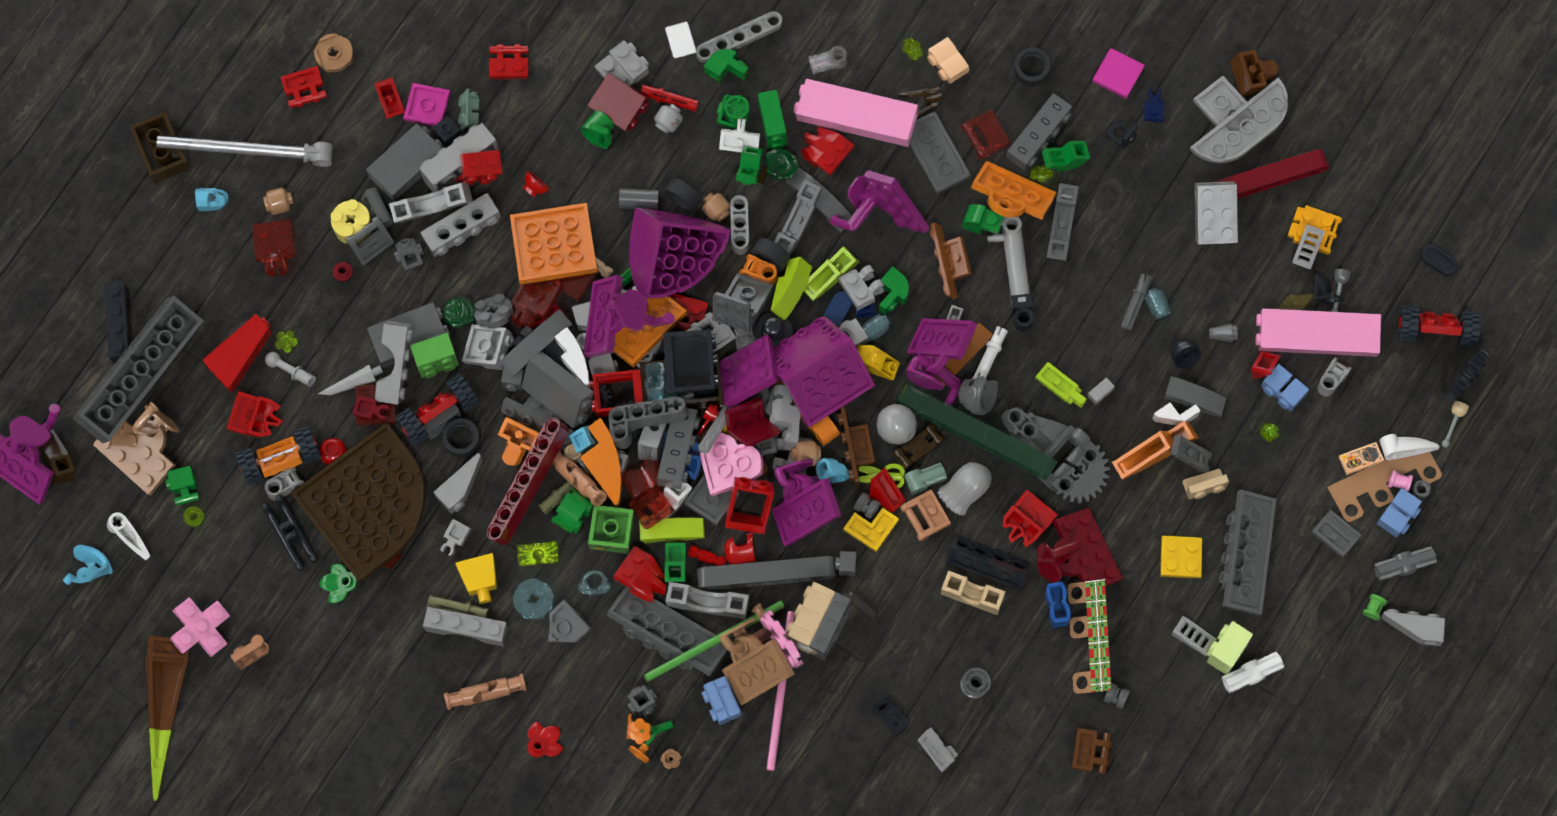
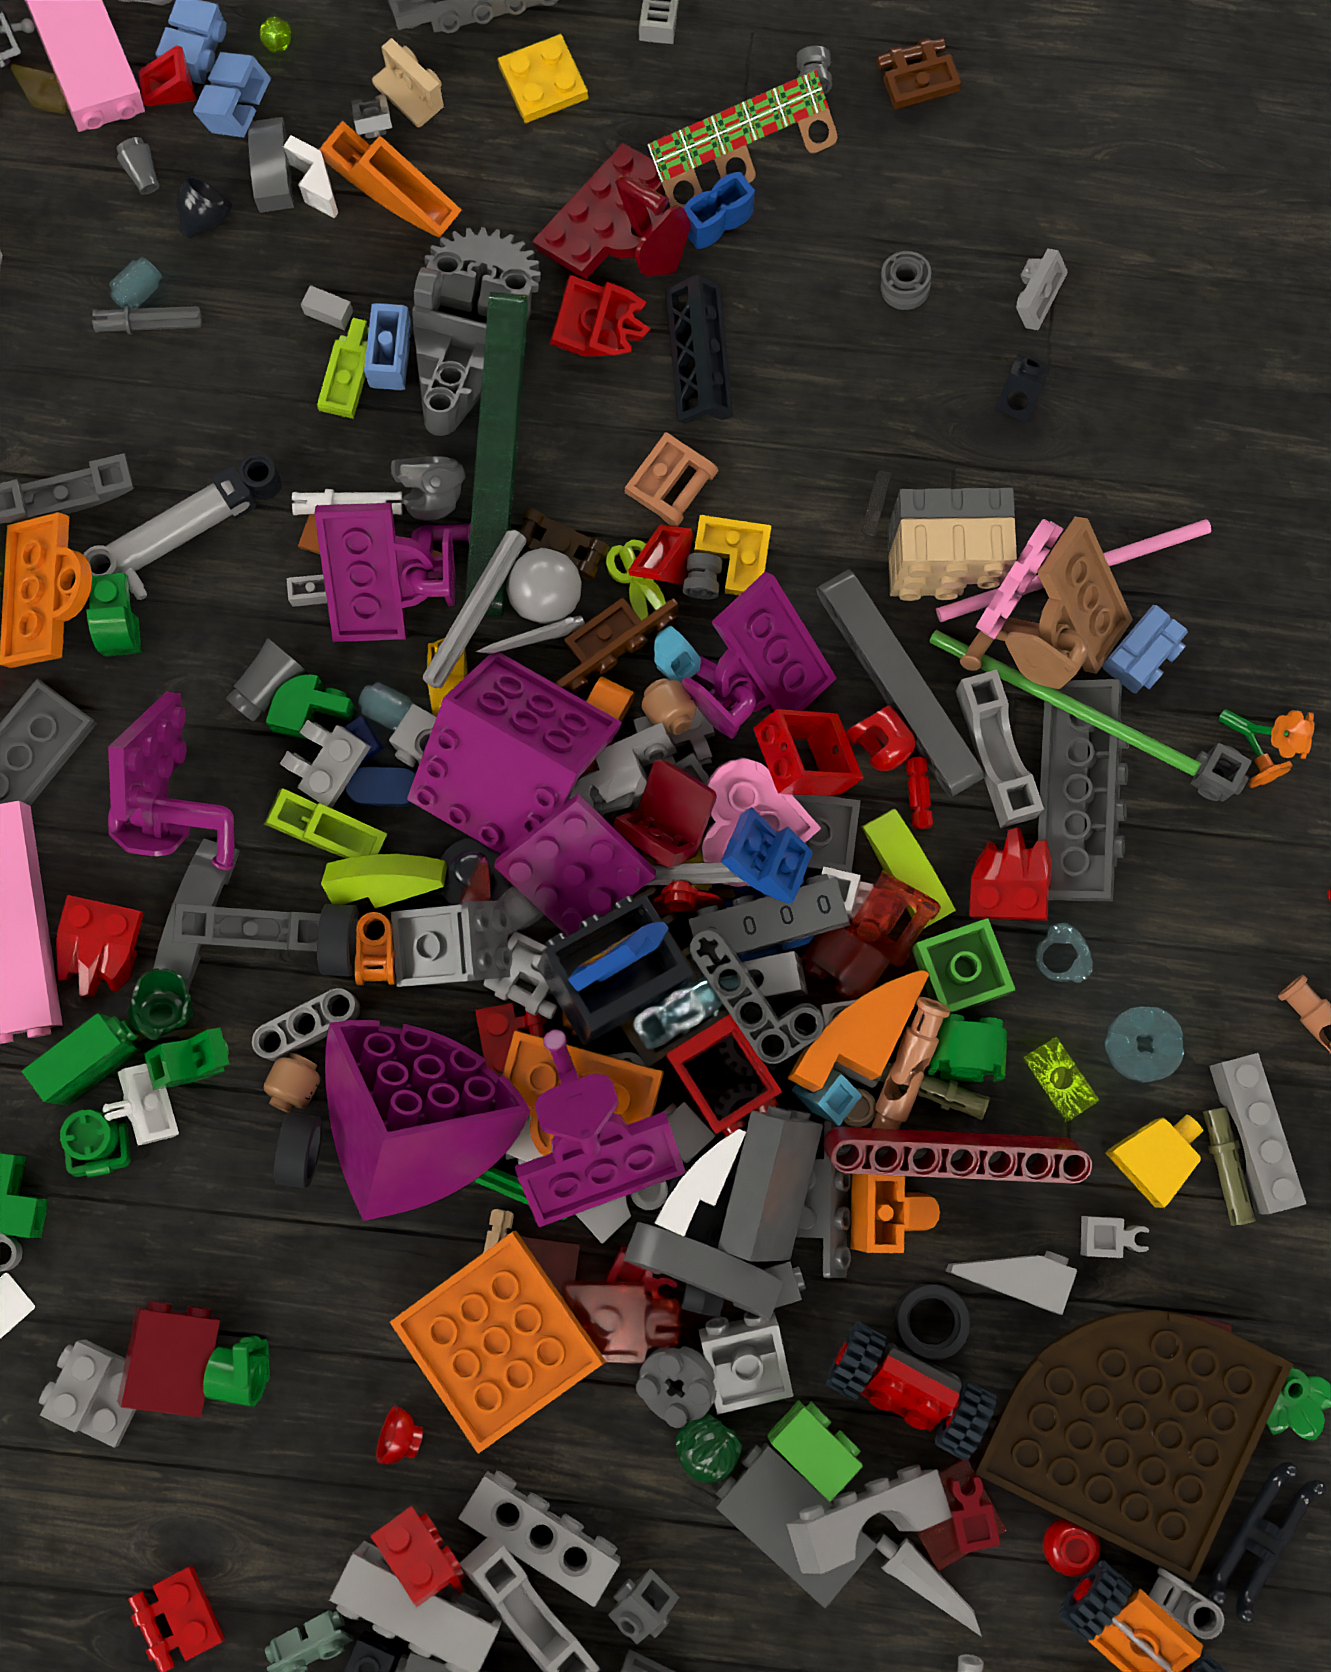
camera: 120 degrees left, 5 degrees up
dark grey plate [548,599,592,643] -> none
dark grey brick [619,188,659,210] -> none
red pin [641,84,699,112] -> none
light grey head [654,104,683,134] -> none
medium nougat plate [661,749,681,769] -> none
green brick [665,543,686,583] -> none
dark grey plate [835,551,856,576] -> none
sand green piece [904,463,947,495] -> none
dark orange bracket [930,222,971,299] -> none
light grey piece [938,462,992,515] -> none
tan arch [941,571,1005,615] -> none
none -> medium blue piece [193,52,271,137]
none -> dark grey plant [226,638,308,722]
none -> medium blue brick [364,303,412,390]
none -> light grey axle [423,530,526,688]
none -> clear red slope [460,857,491,903]
none -> light grey bar [476,616,585,654]
none -> blue slope [568,922,668,991]
none -> blue slope [720,807,813,904]

